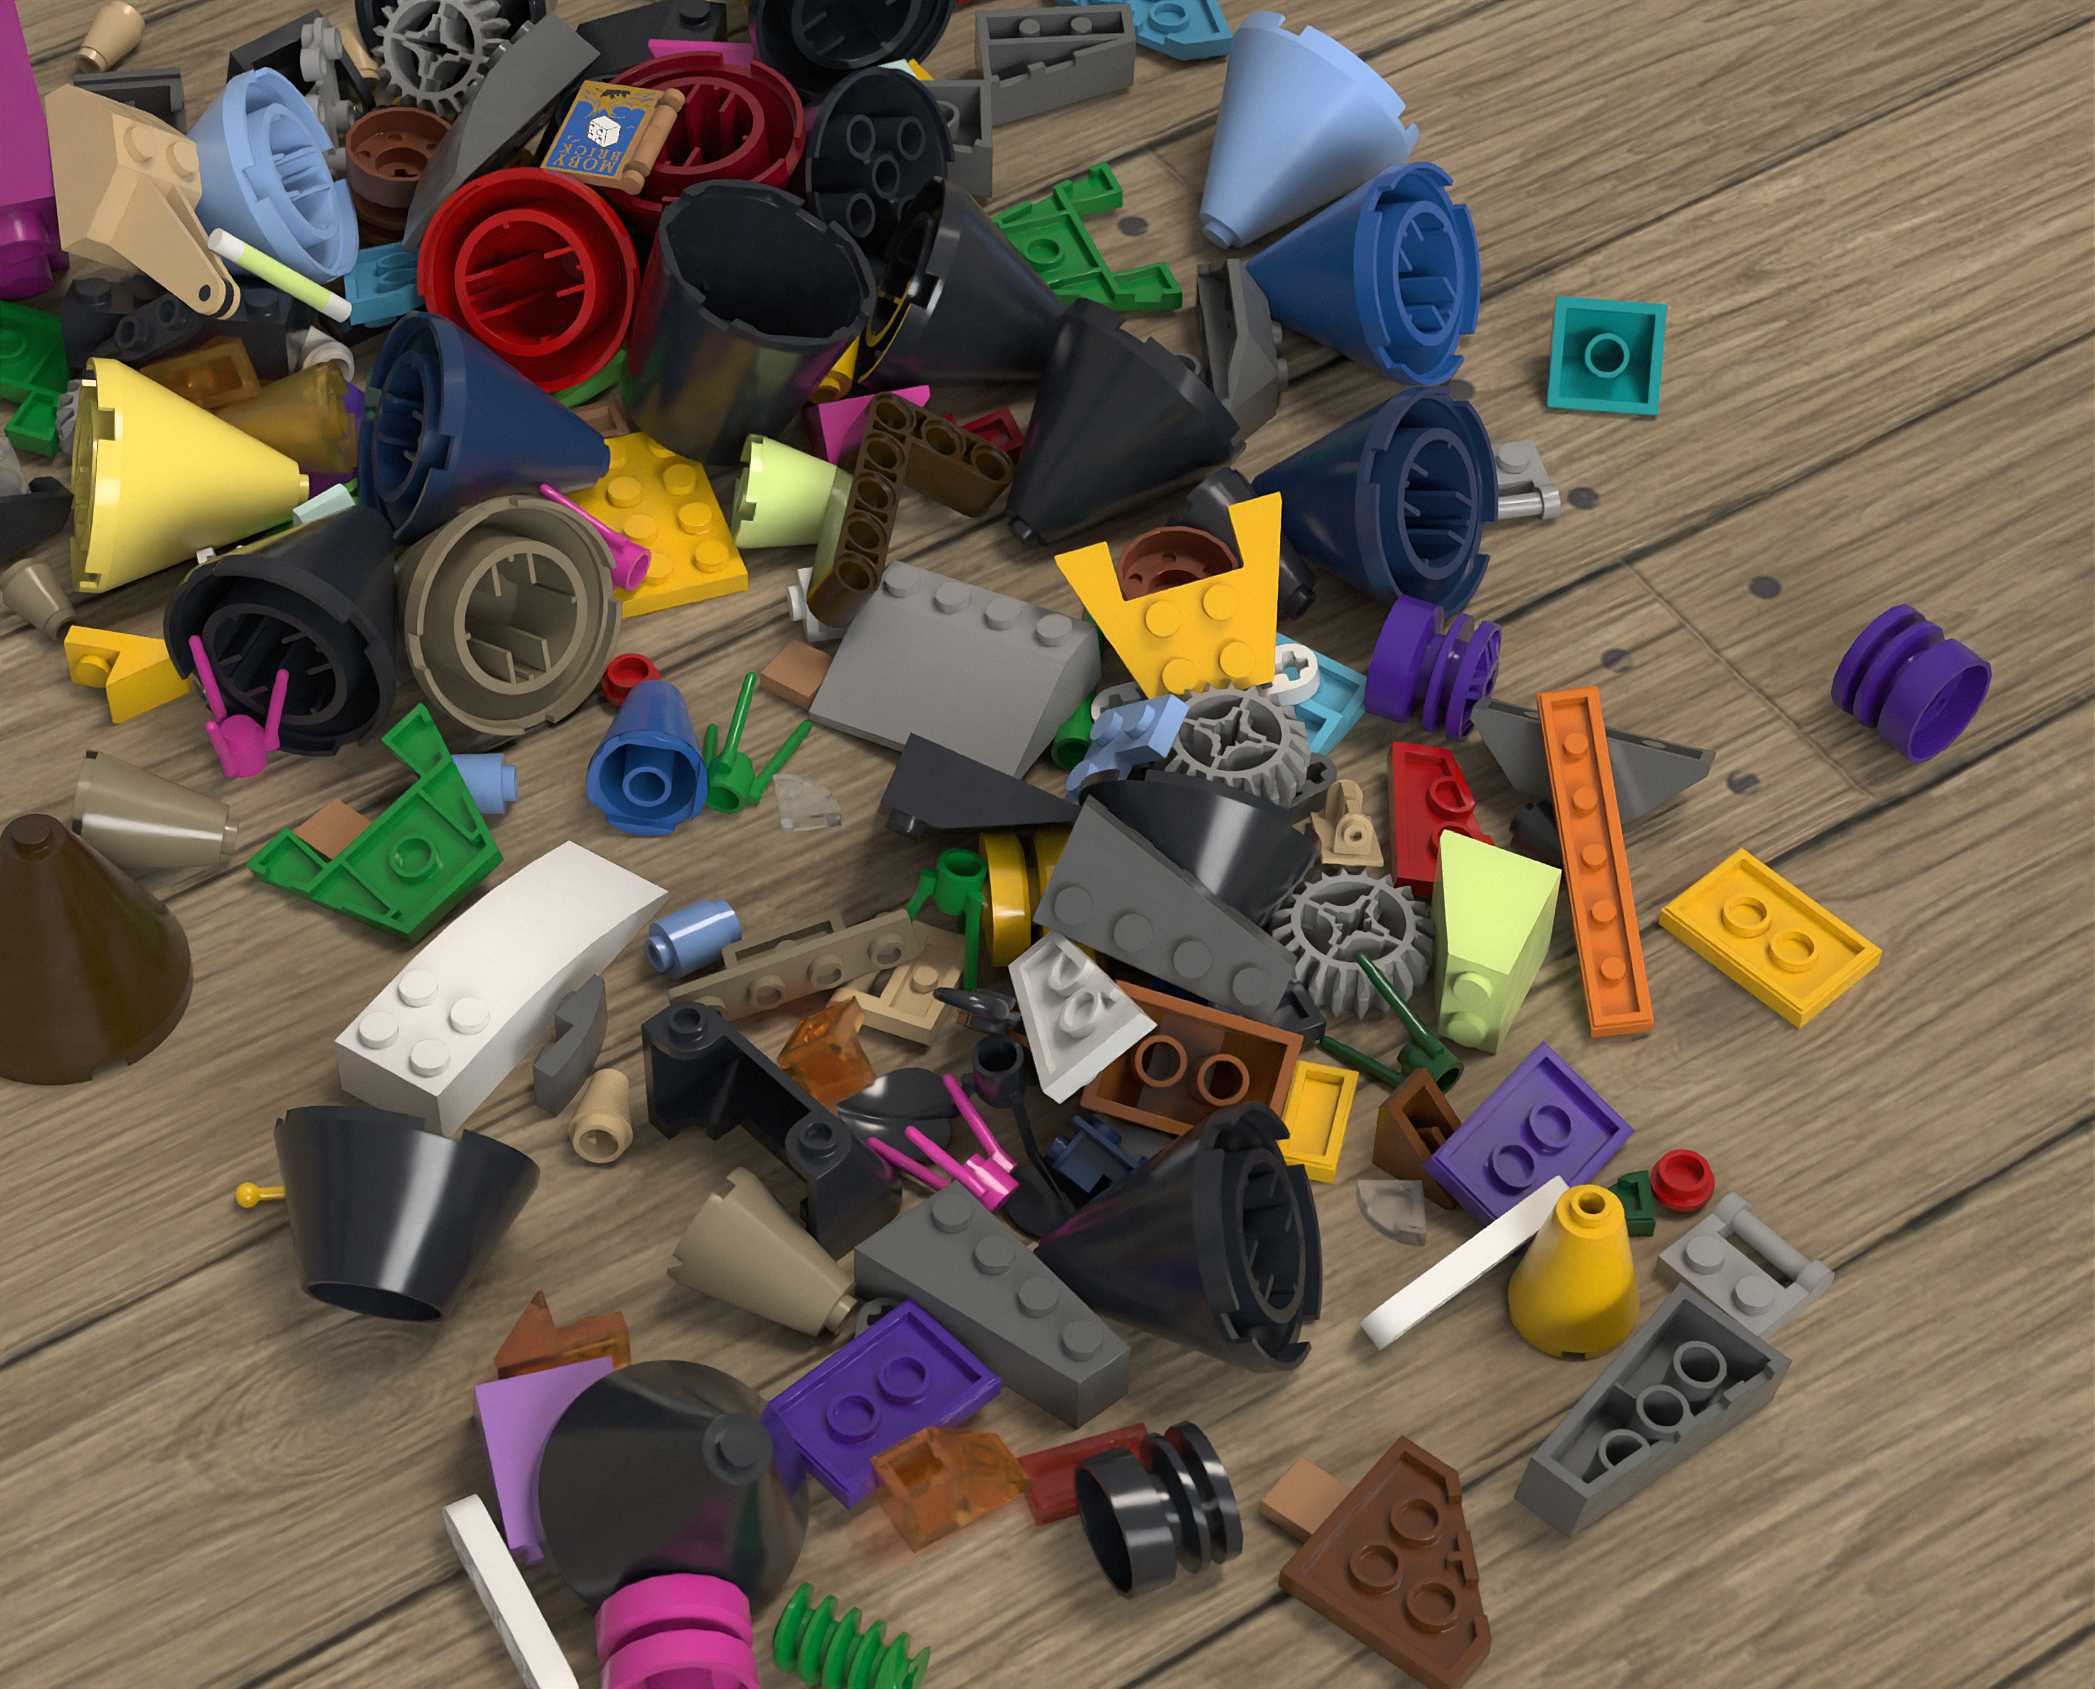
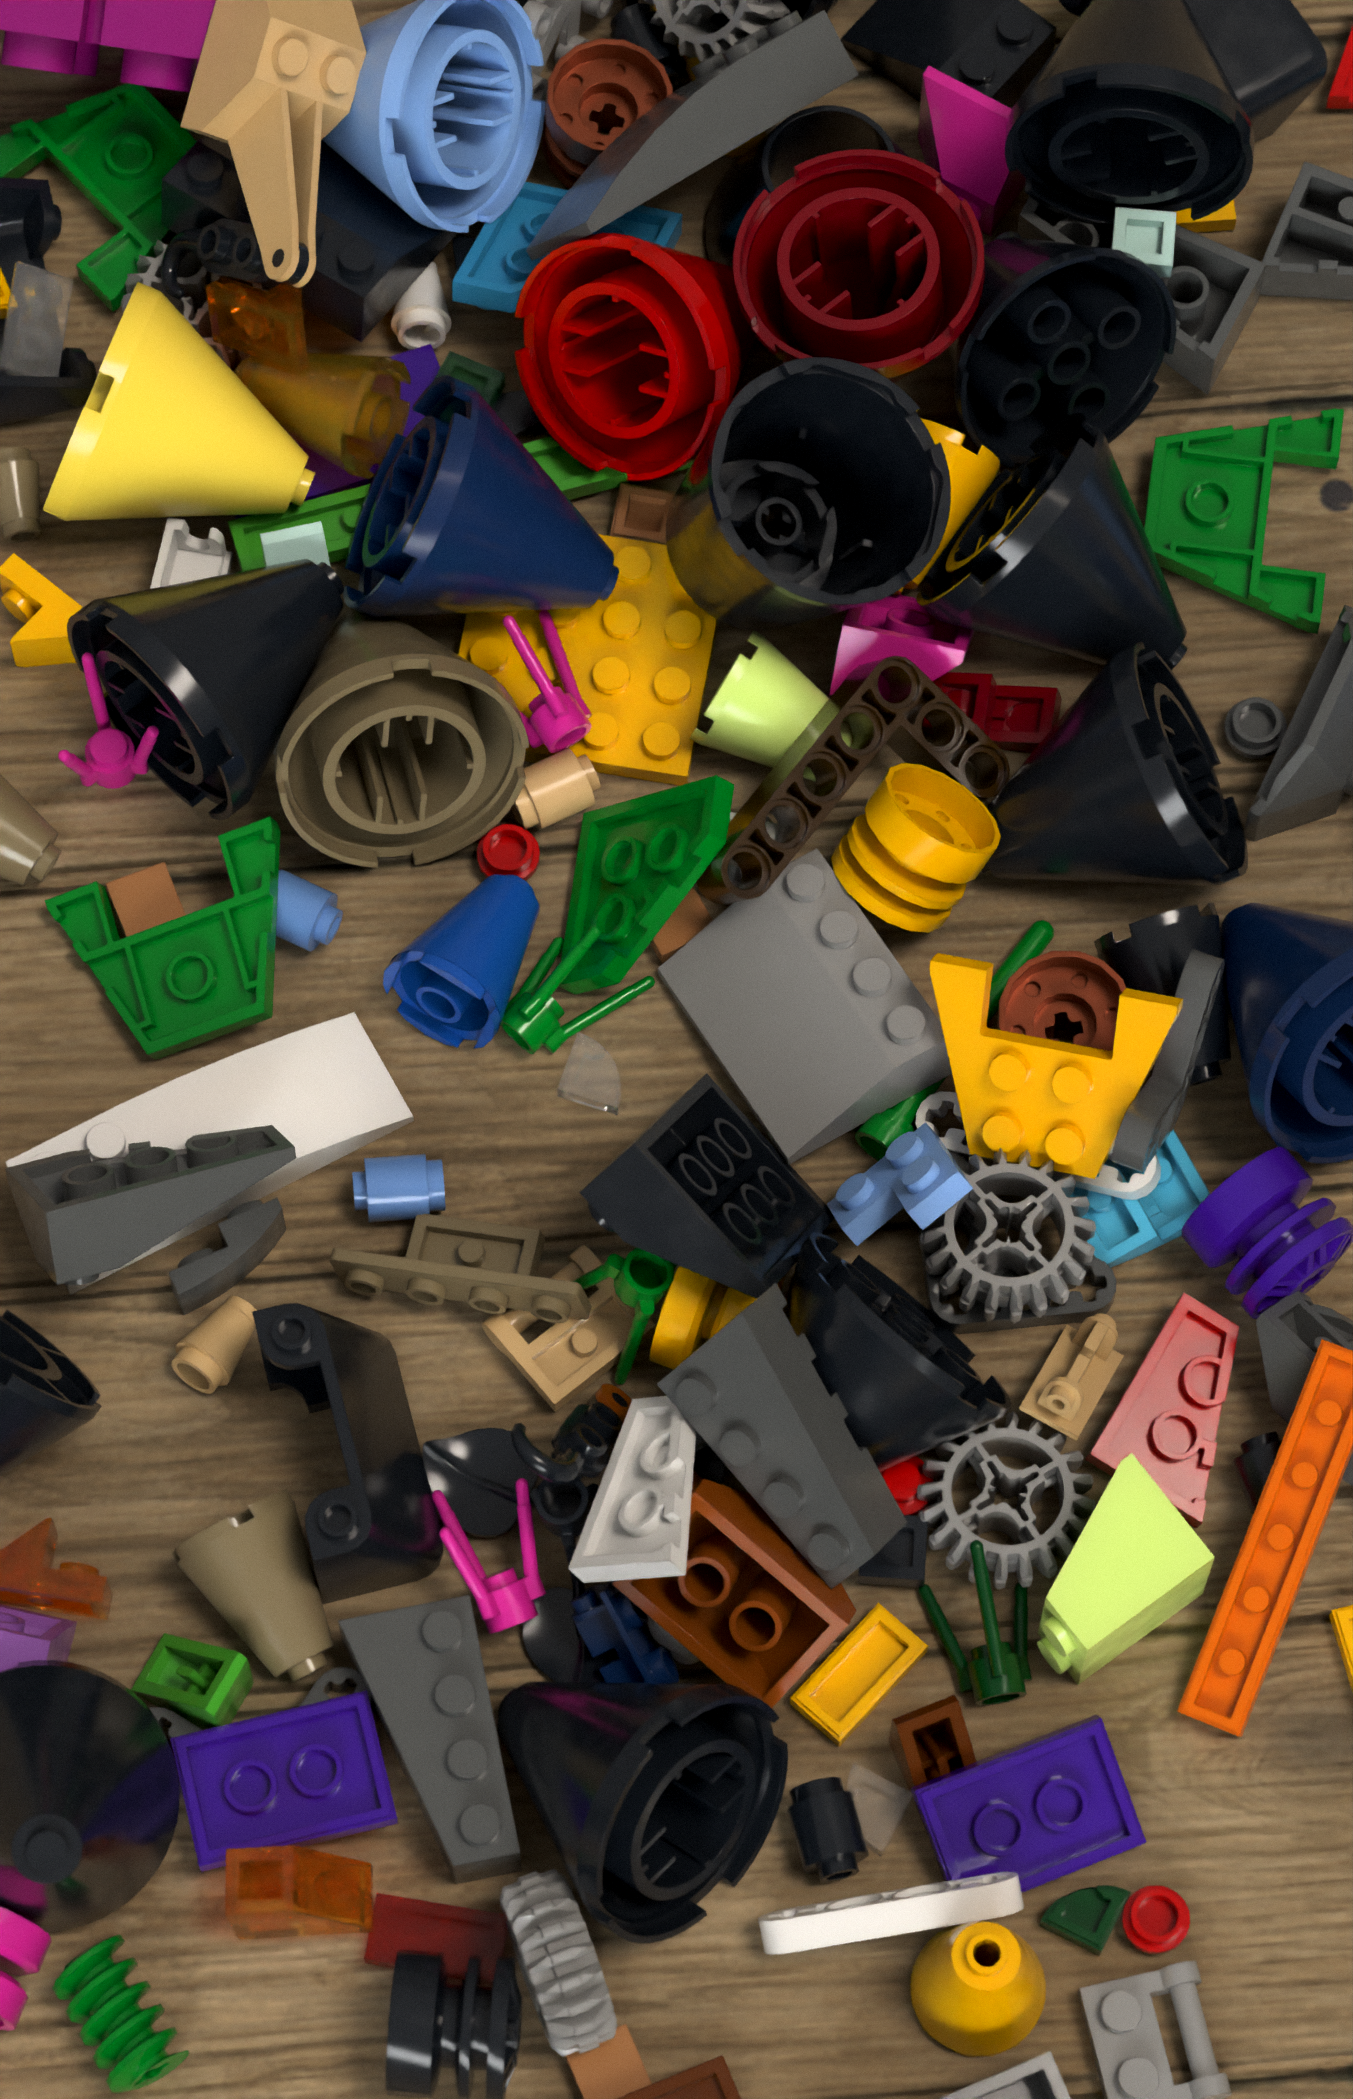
camera: 30 degrees right, 20 degrees up
yellowish green bar [207,228,352,322] -> none
piece [540,80,685,195] -> none
clear orange slope [776,995,877,1105] -> none
none -> dark grey wedge [5,1125,296,1285]
none -> bright green slope [131,1633,254,1730]
none -> light grey gear [499,1869,617,2057]
none -> tan brick [510,748,601,830]
none -> green plate [559,775,734,995]
none -> black brick [787,1777,869,1883]
none -> yellow wheel [831,763,1001,933]
none -> dark grey beam [1111,949,1225,1172]

